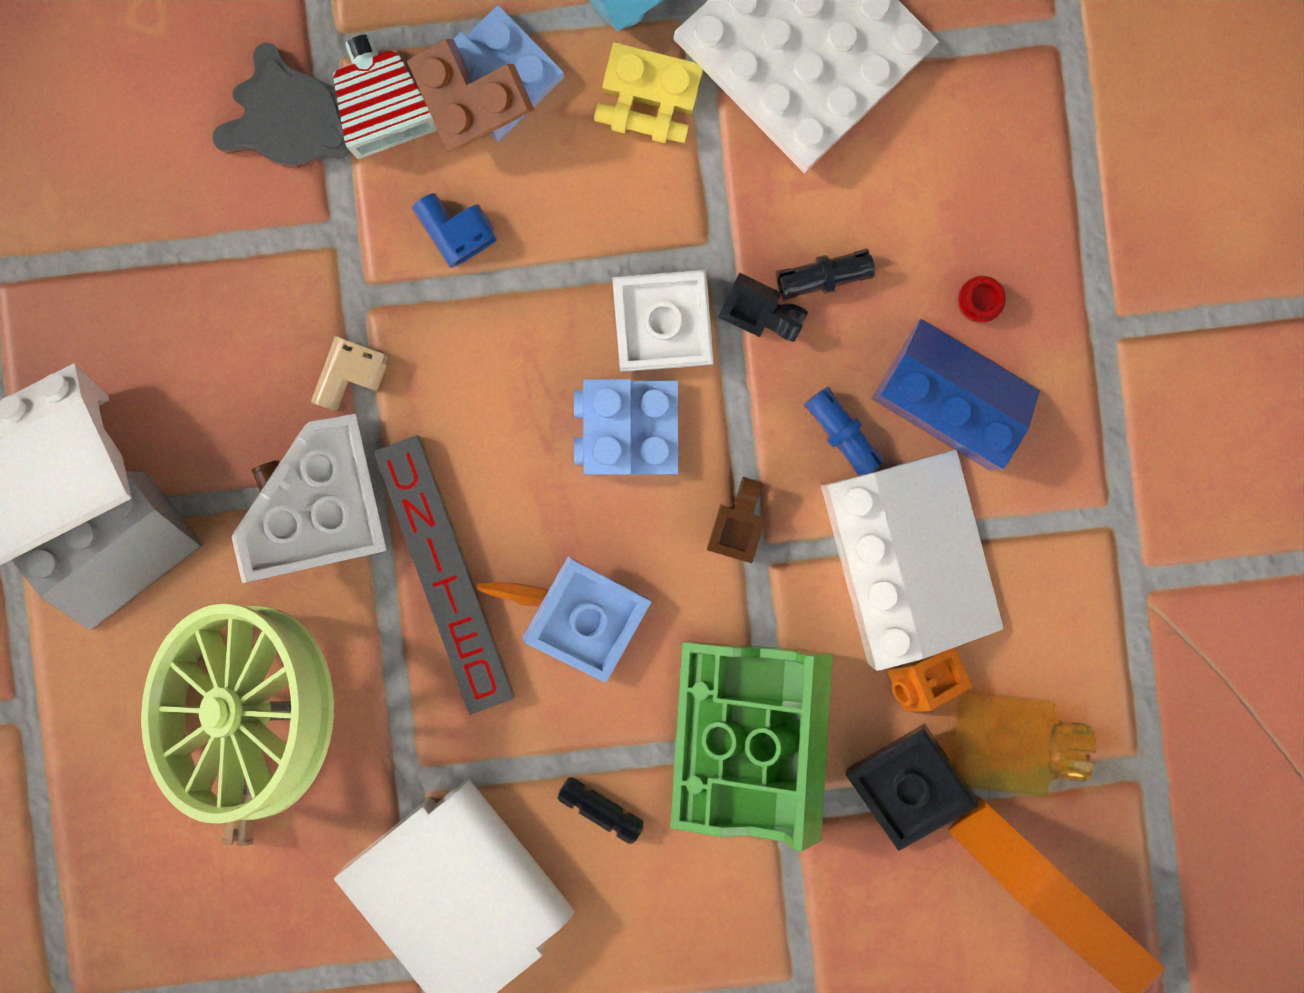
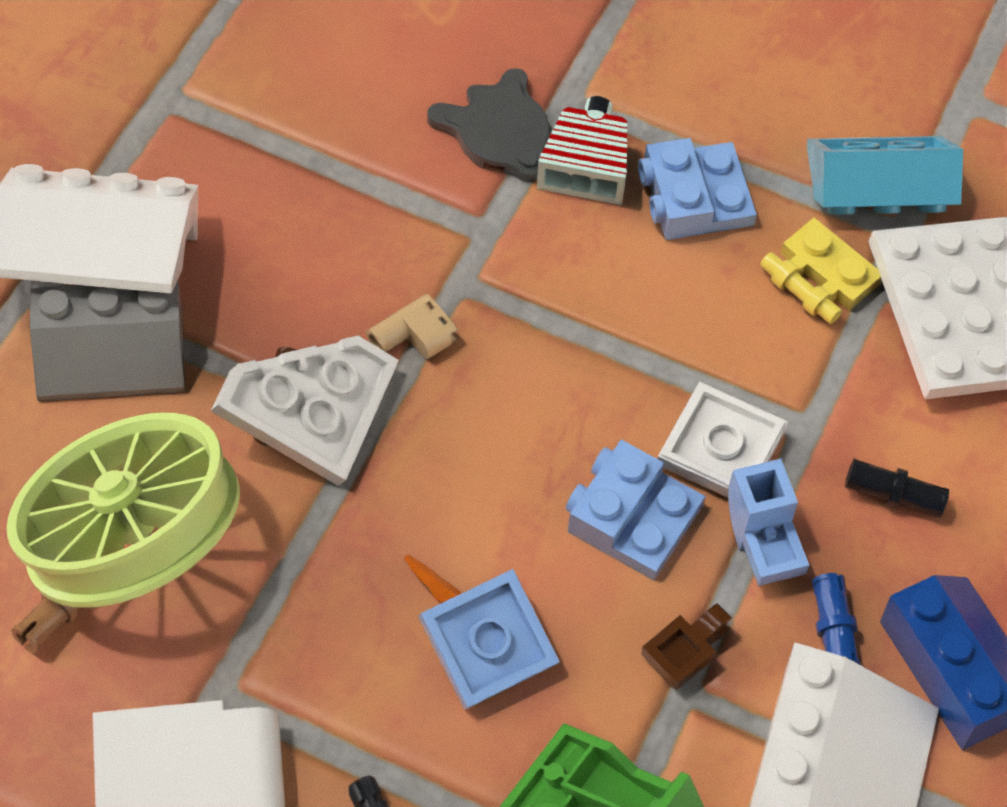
camera: 35 degrees right, 30 degrees down
dark grey tile [373,435,515,715] -> none
dark orange plate [407,39,534,152] -> none
blue piece [412,193,497,268] -> none
black plate [718,272,808,342] -> none
none -> light blue brick [728,459,809,586]

